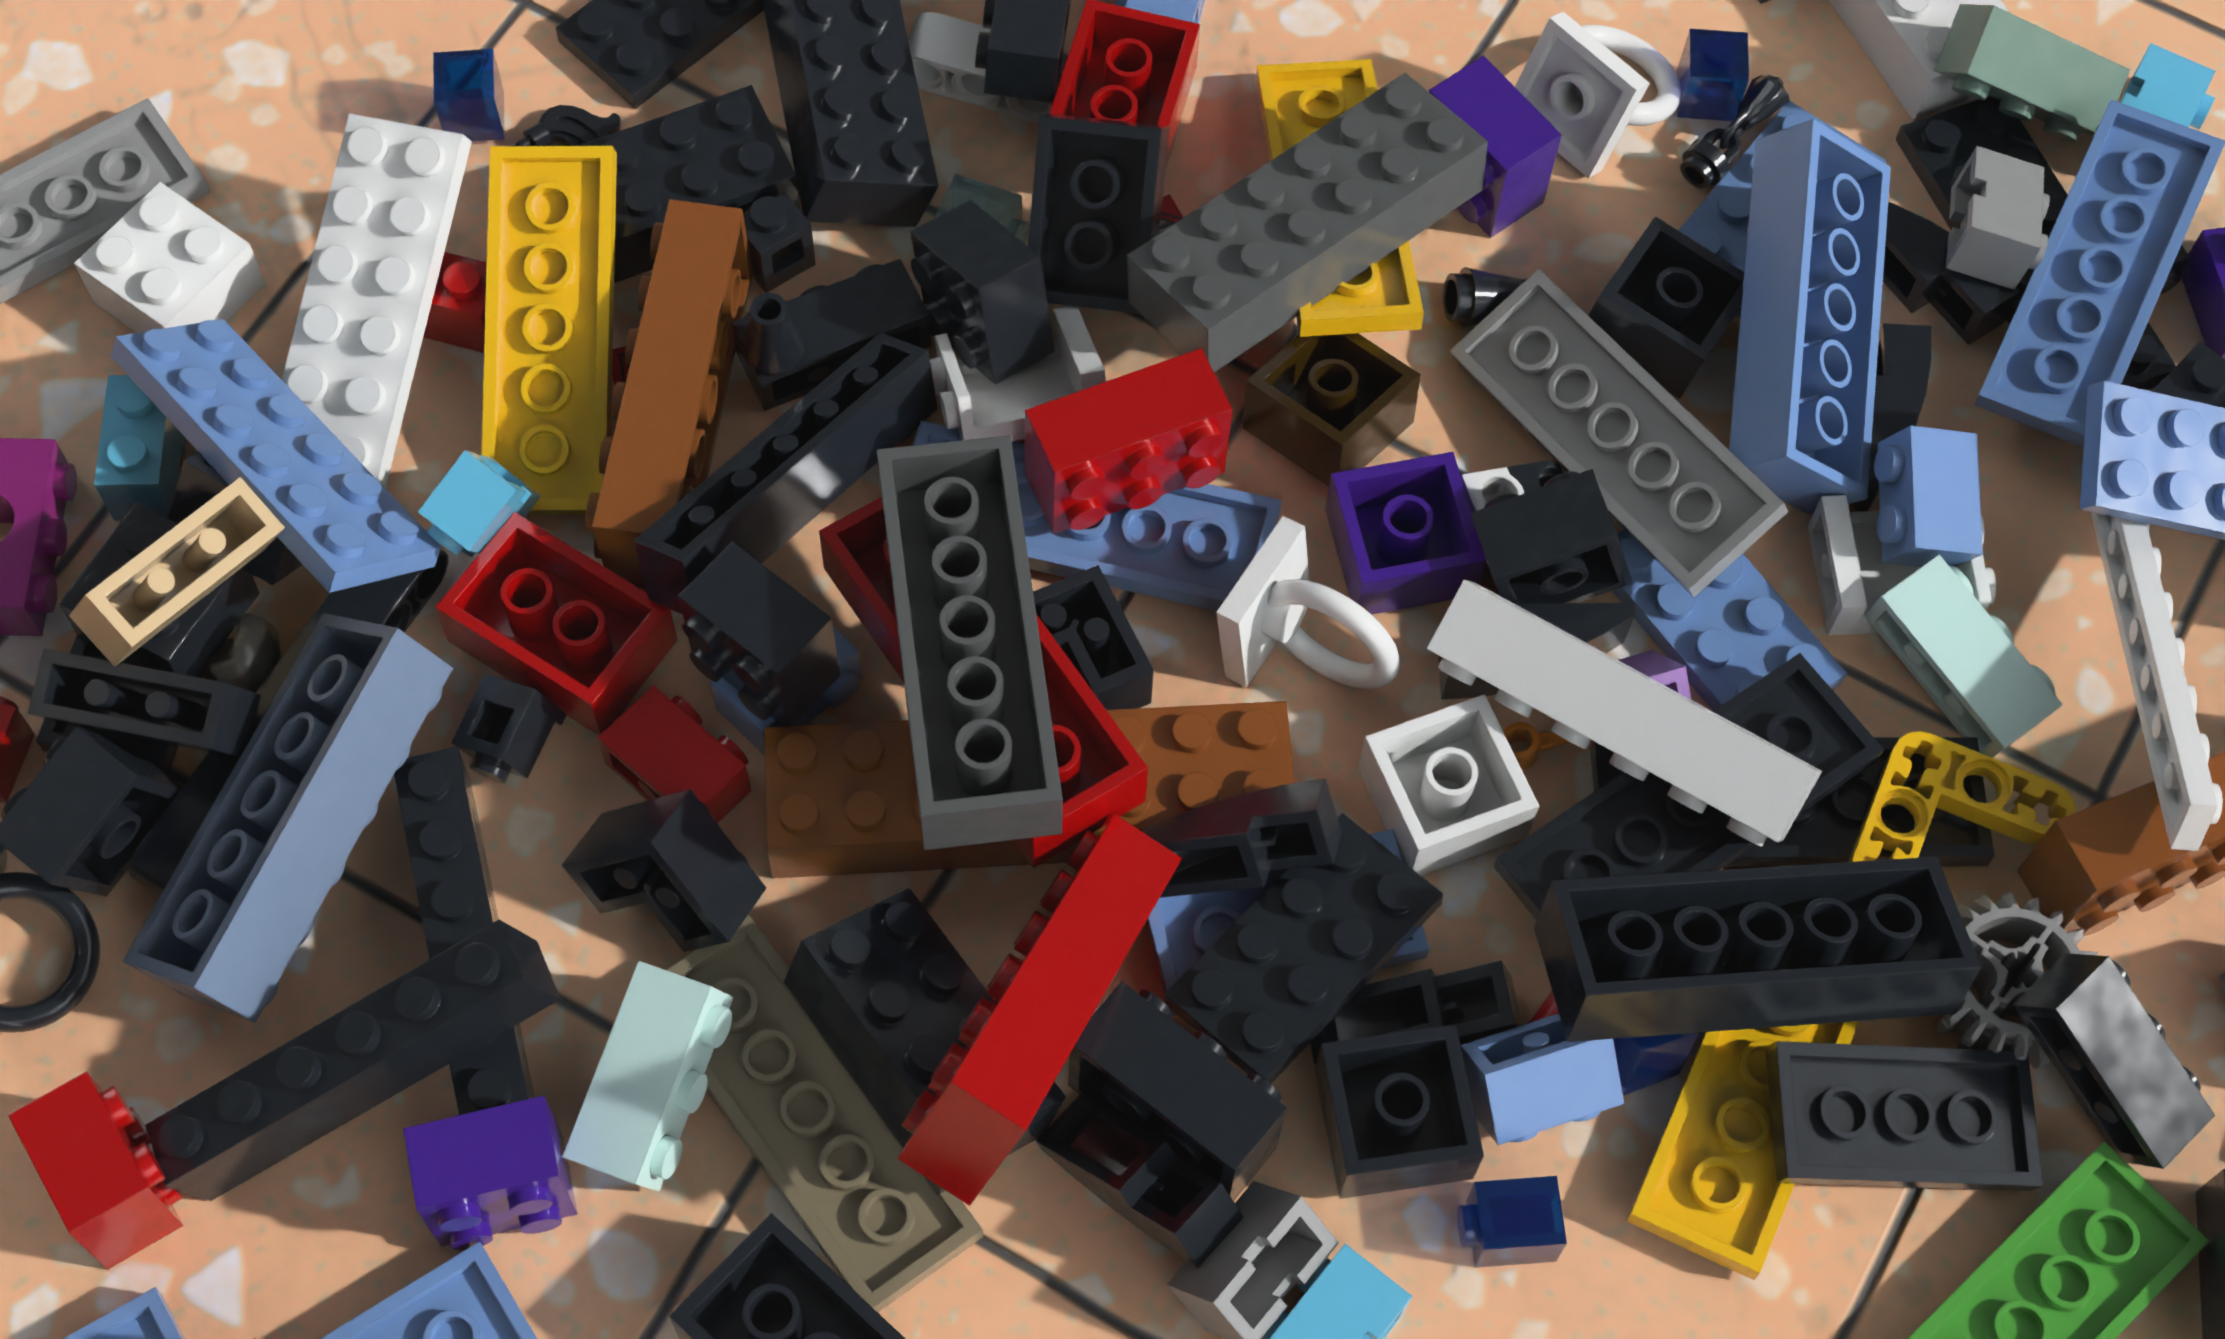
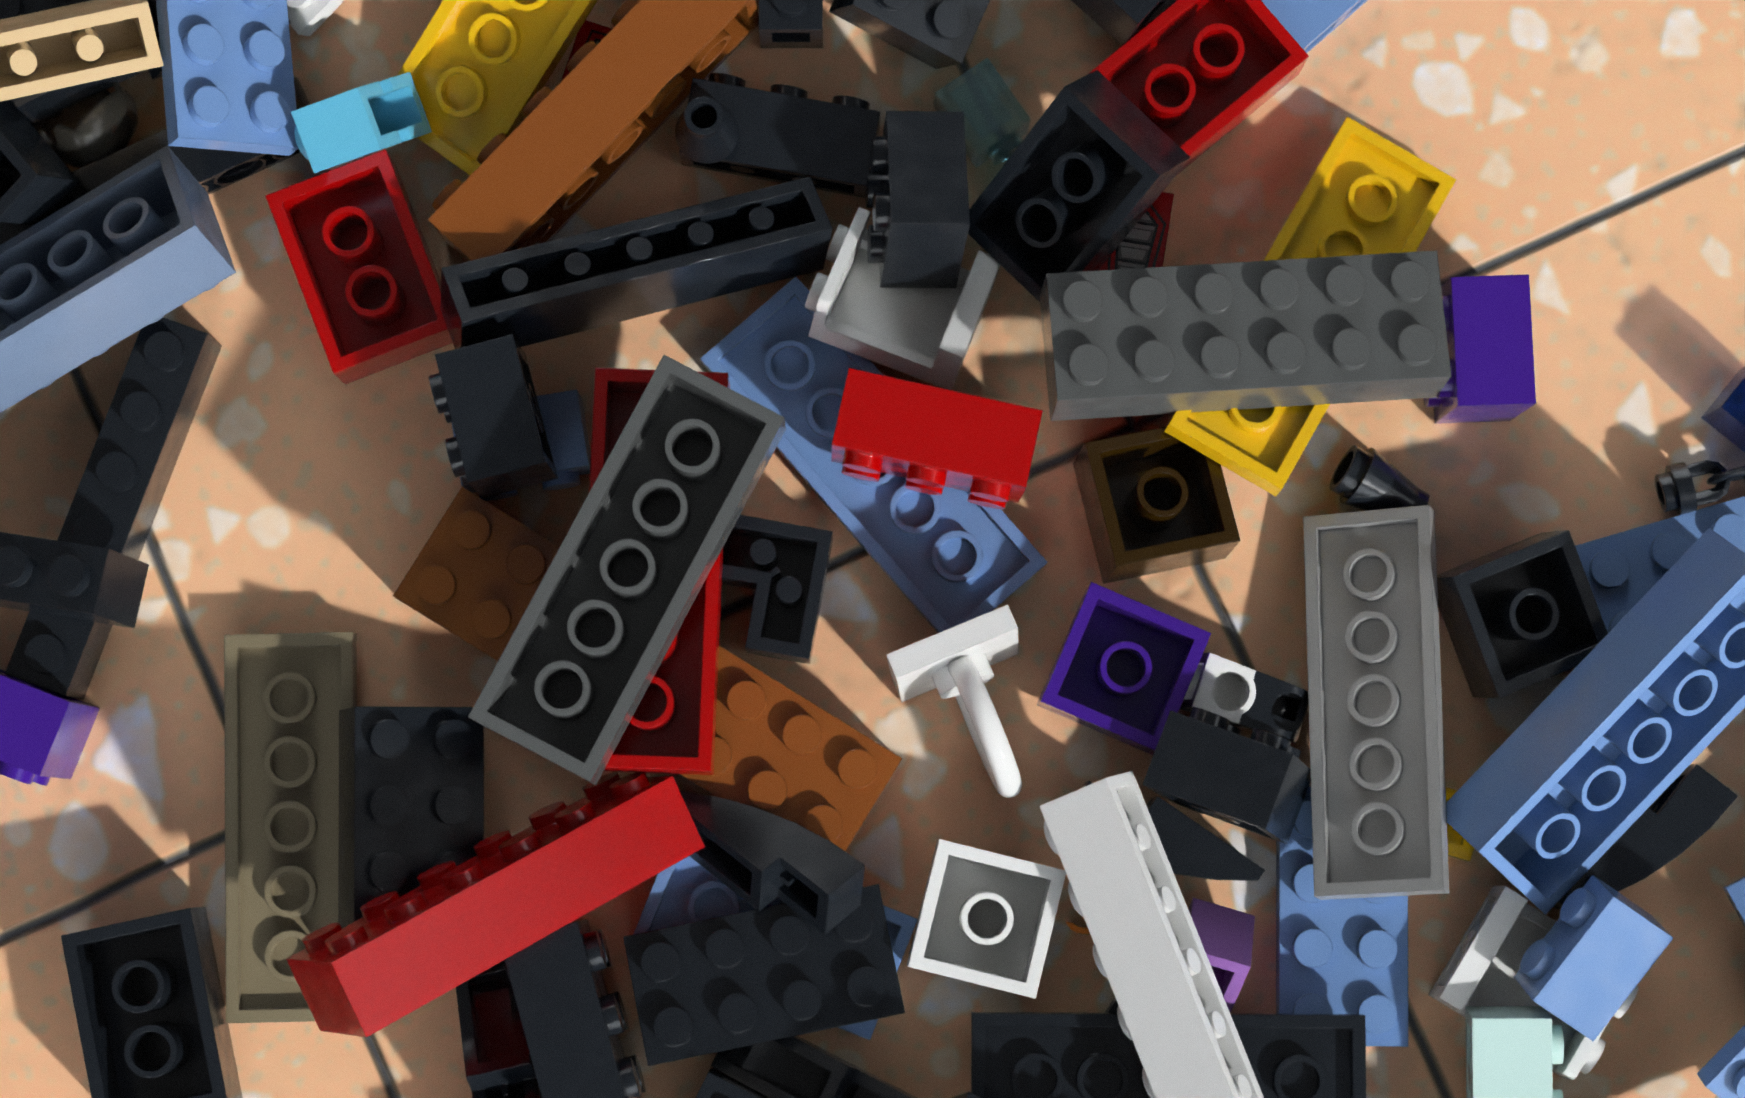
camera: 35 degrees right, 20 degrees up
black brick [451,673,567,783] -> none
black brick [562,789,766,952] -> none
light aqua brick [562,961,734,1191] -> none
red brick [597,685,751,824] -> none
white tile [1515,11,1681,178] -> none

